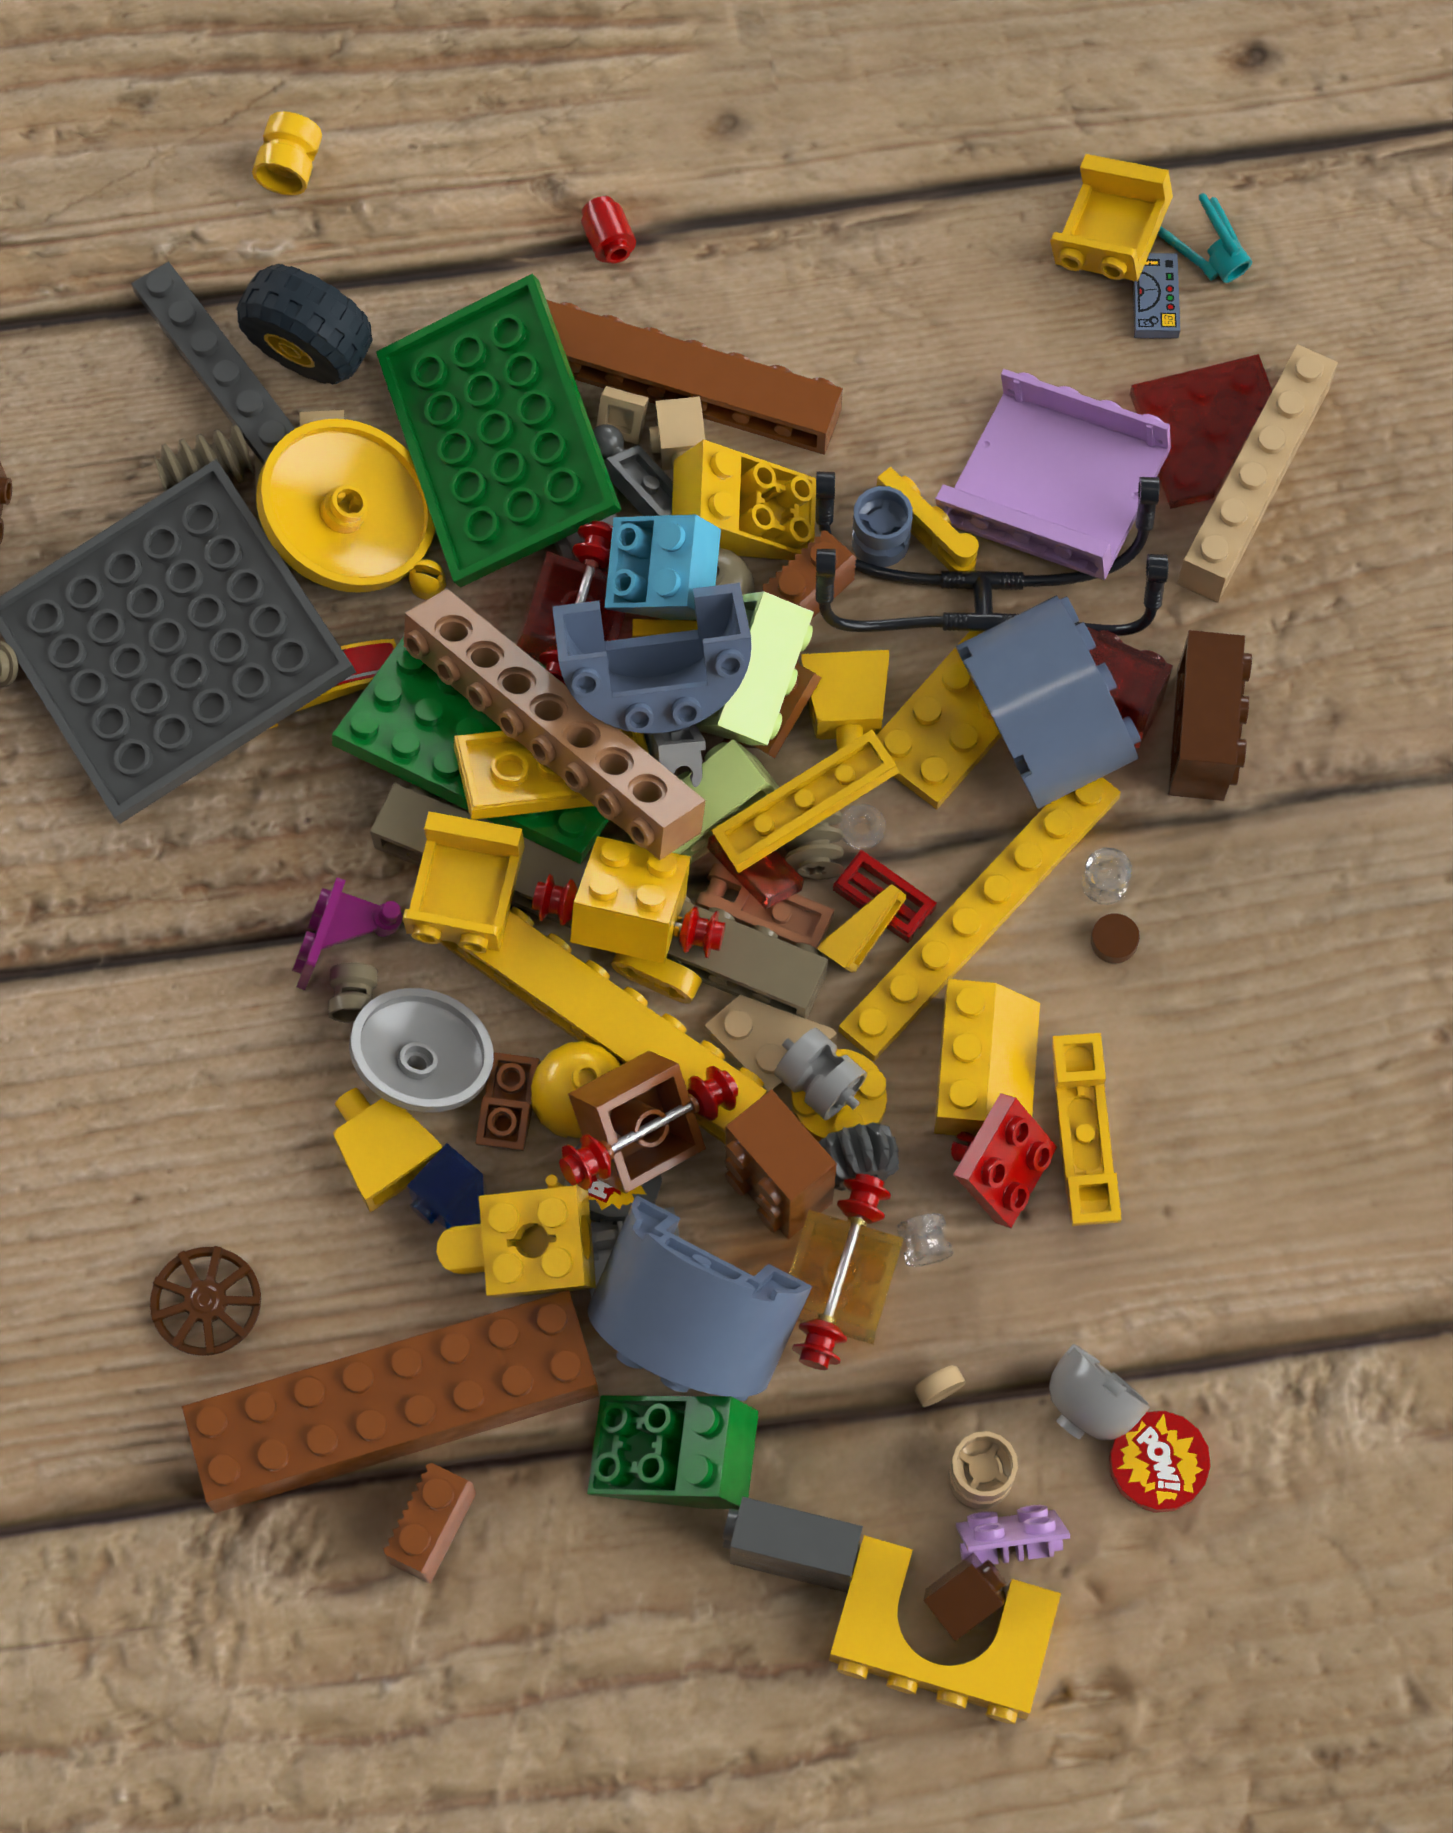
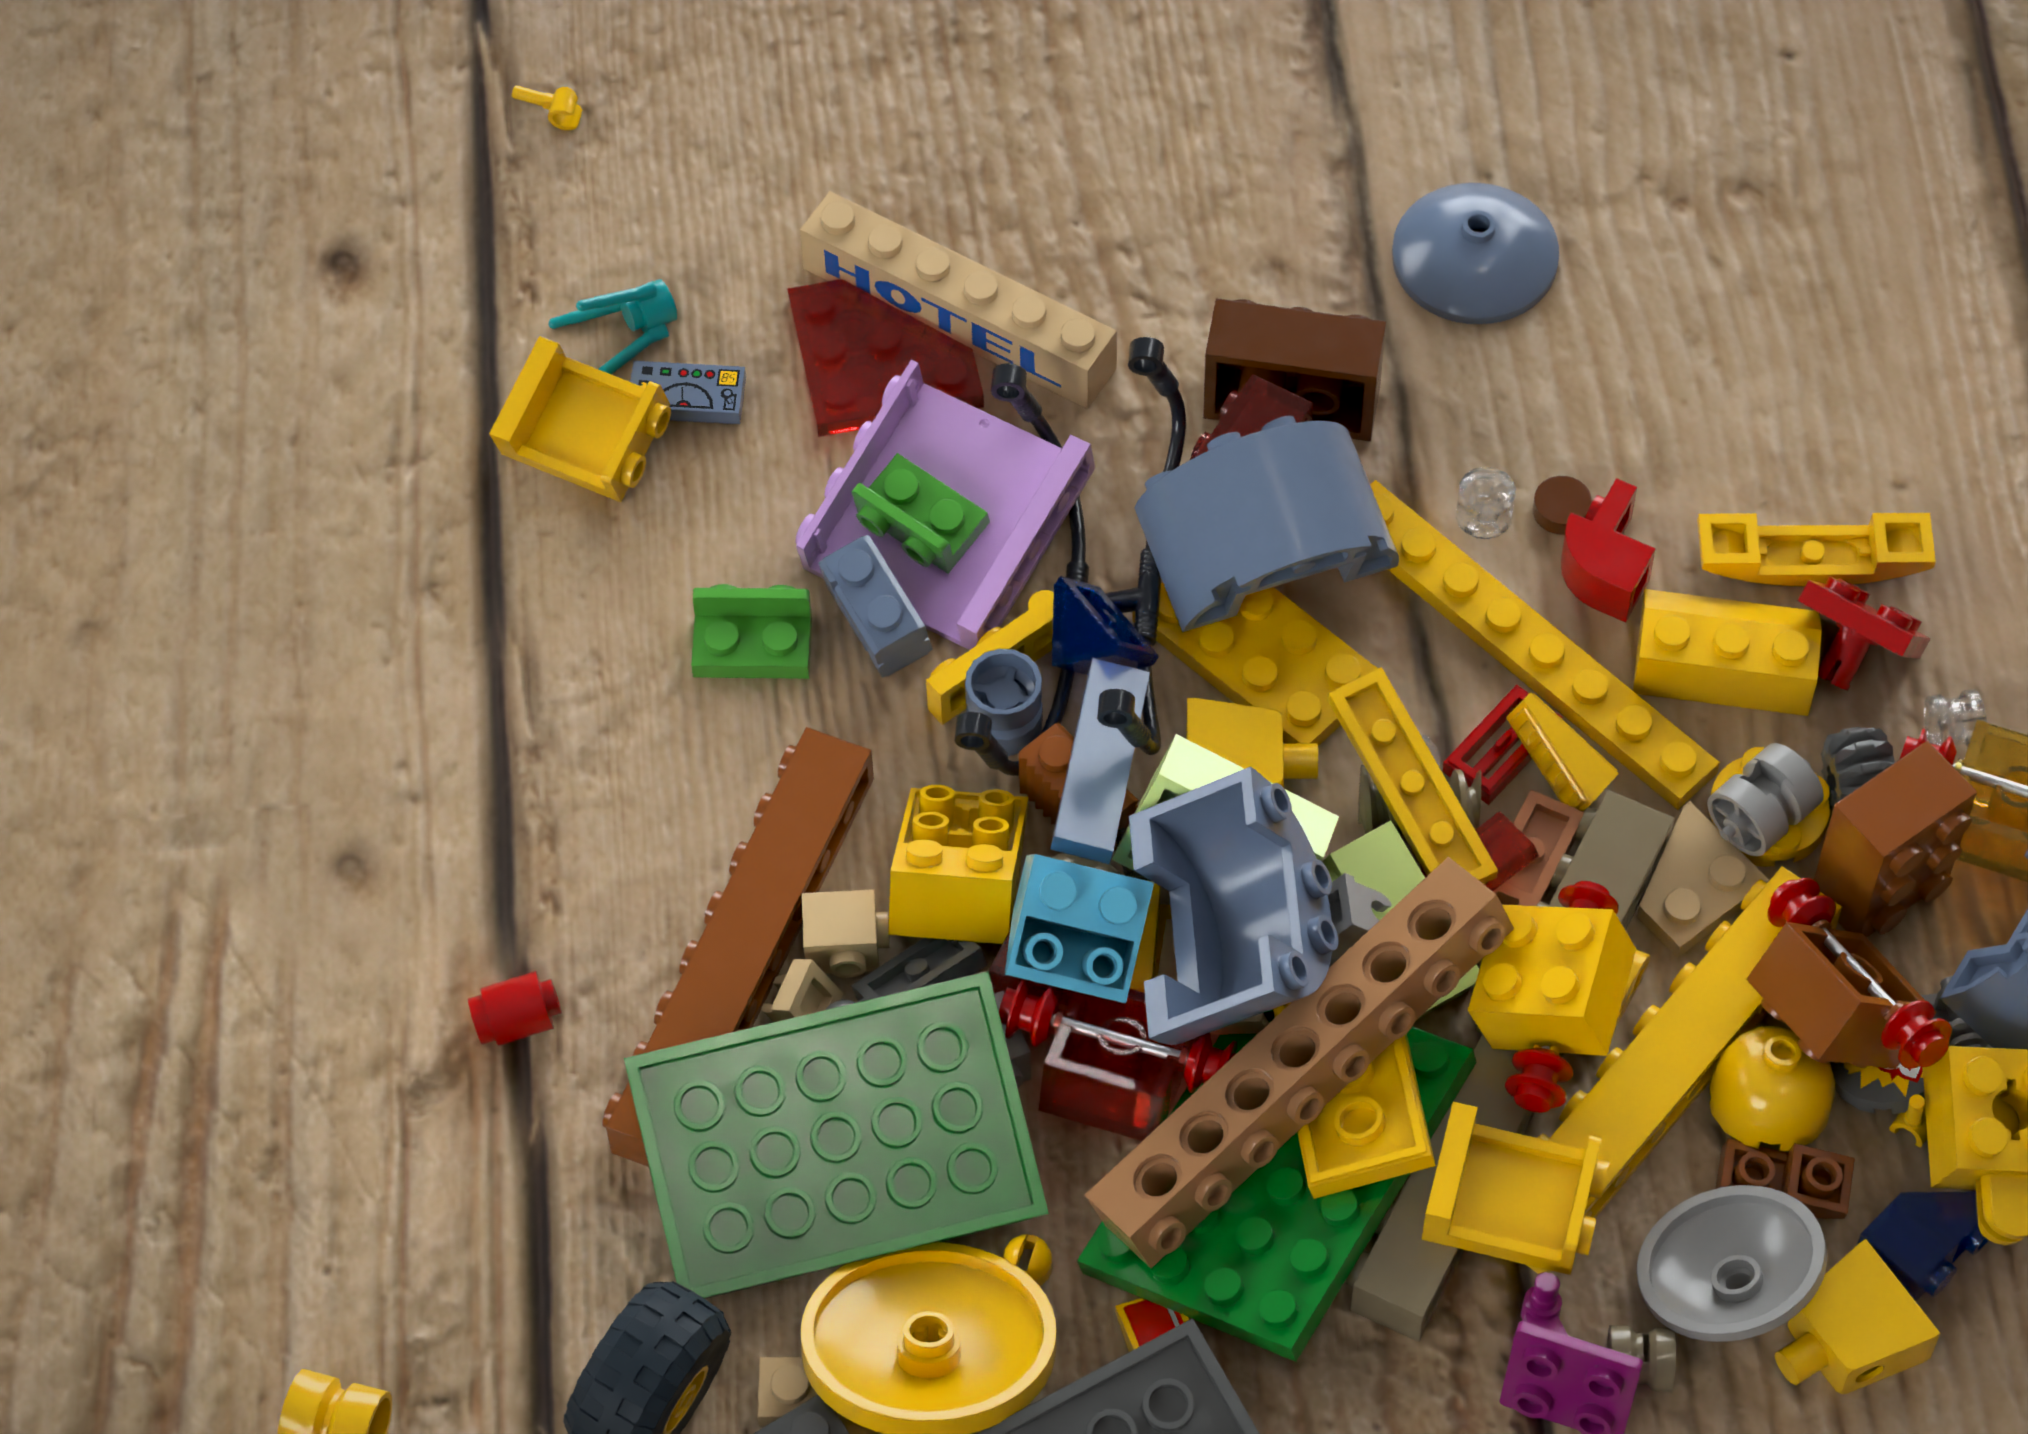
camera: 85 degrees left, 10 degrees down
none -> yellow hand [512,85,583,131]
none -> bright green bracket [691,584,812,679]
none -> sand blue brick [818,535,932,678]
none -> bright green bracket [851,453,990,574]
none -> tile [1050,658,1150,864]
none -> clear blue slope [1052,576,1160,675]
none -> sand blue dish [1392,183,1559,324]
none -> red brick [1561,478,1656,623]

